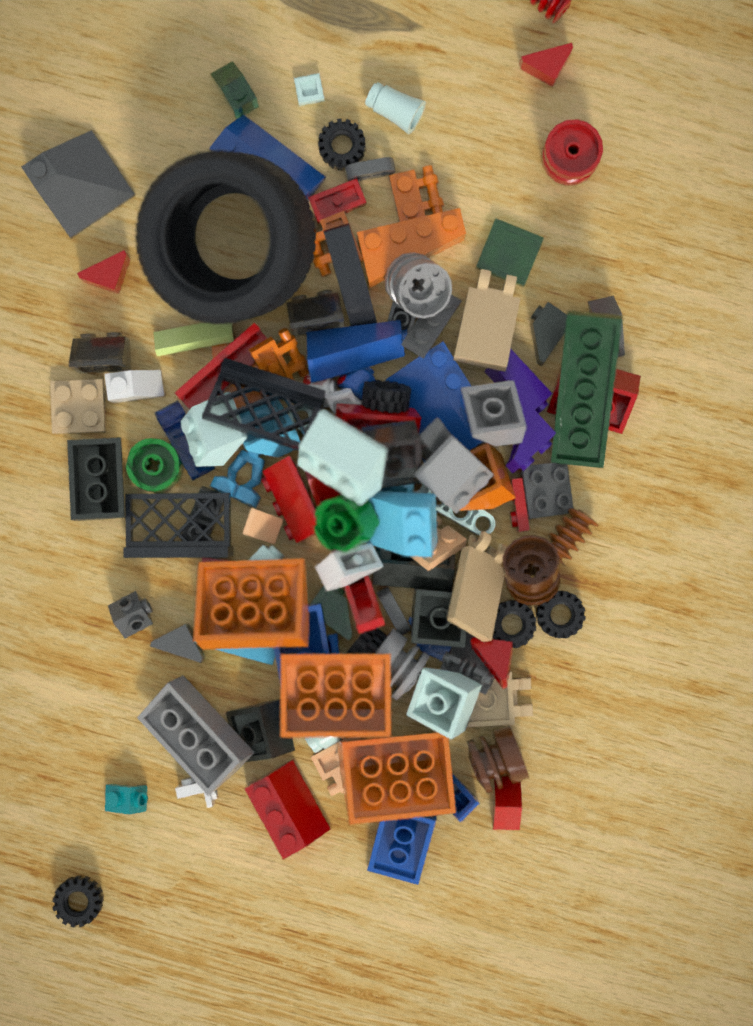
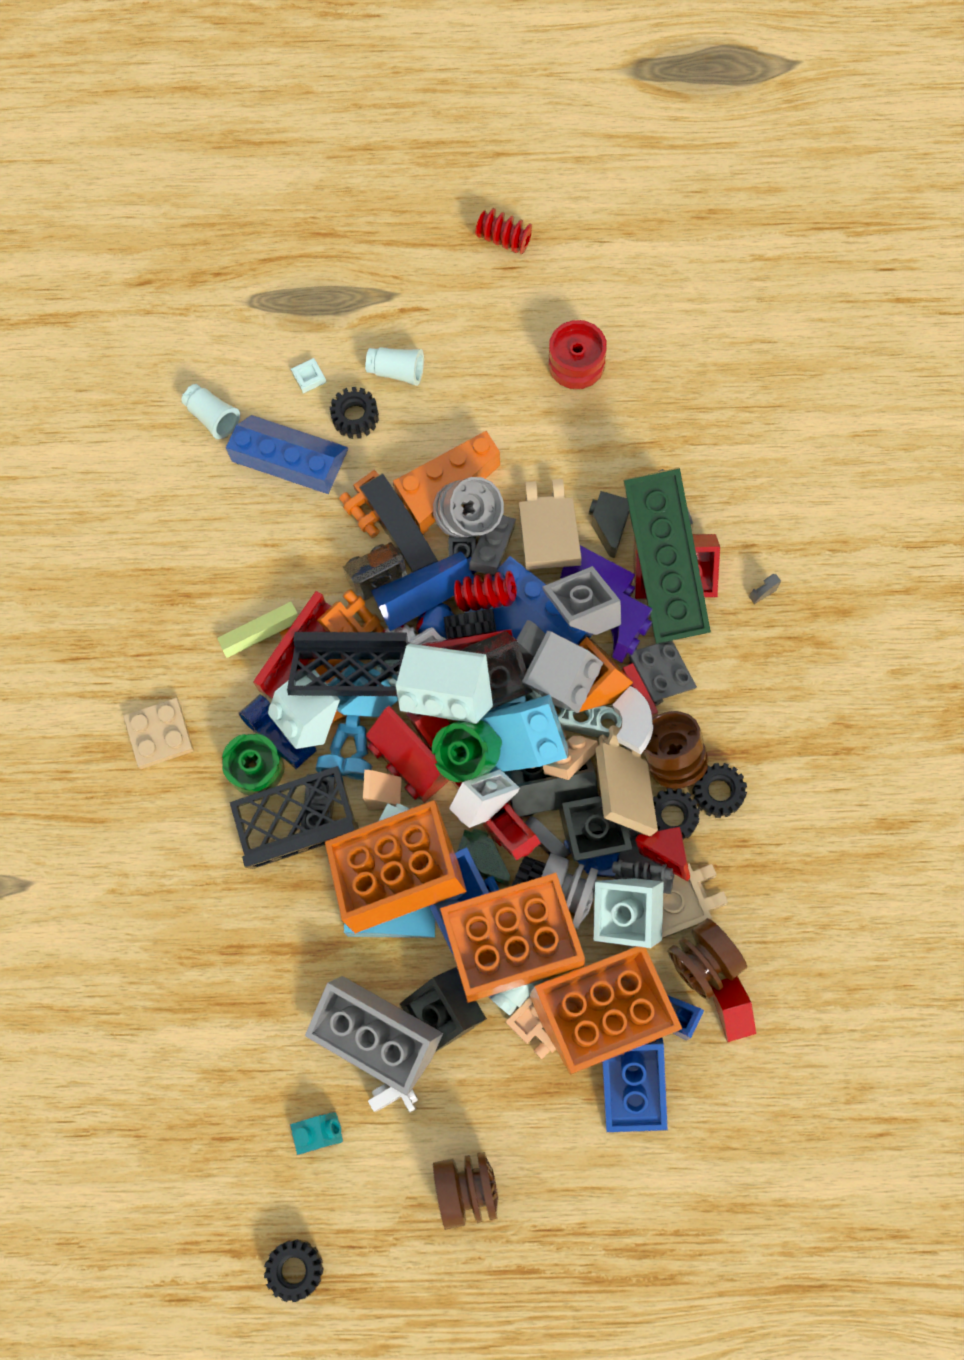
camera: 15 degrees left, 15 degrees down
dark grey slope [21,130,136,238] -> none
pearl dark grey slope [67,437,125,521] -> none
clear smoke slope [69,332,131,373] -> none
red slope [77,250,131,294] -> none
white slope [104,370,165,403] -> none
dark grey brick [108,591,153,639] -> none
black tyre [135,150,316,324] -> none
dark grey slope [150,624,205,663] -> none
clear green slope [210,61,259,119] -> none
red slope [244,759,331,860] -> none
red plate [308,178,367,224] -> none
dark grey beam [345,157,396,181] -> none
orange plate [389,165,444,222] -> none
clear green tile [476,218,544,287] -> none
red slope [519,43,573,87] -> none
dark orange piece [548,508,599,566] -> none
none -> light aqua plant [181,384,240,439]
none -> reddish brown wheel [433,1152,499,1230]
none -> red piece [454,571,517,612]
none -> white tile [613,686,653,754]
none -> dark grey tile [749,573,781,604]

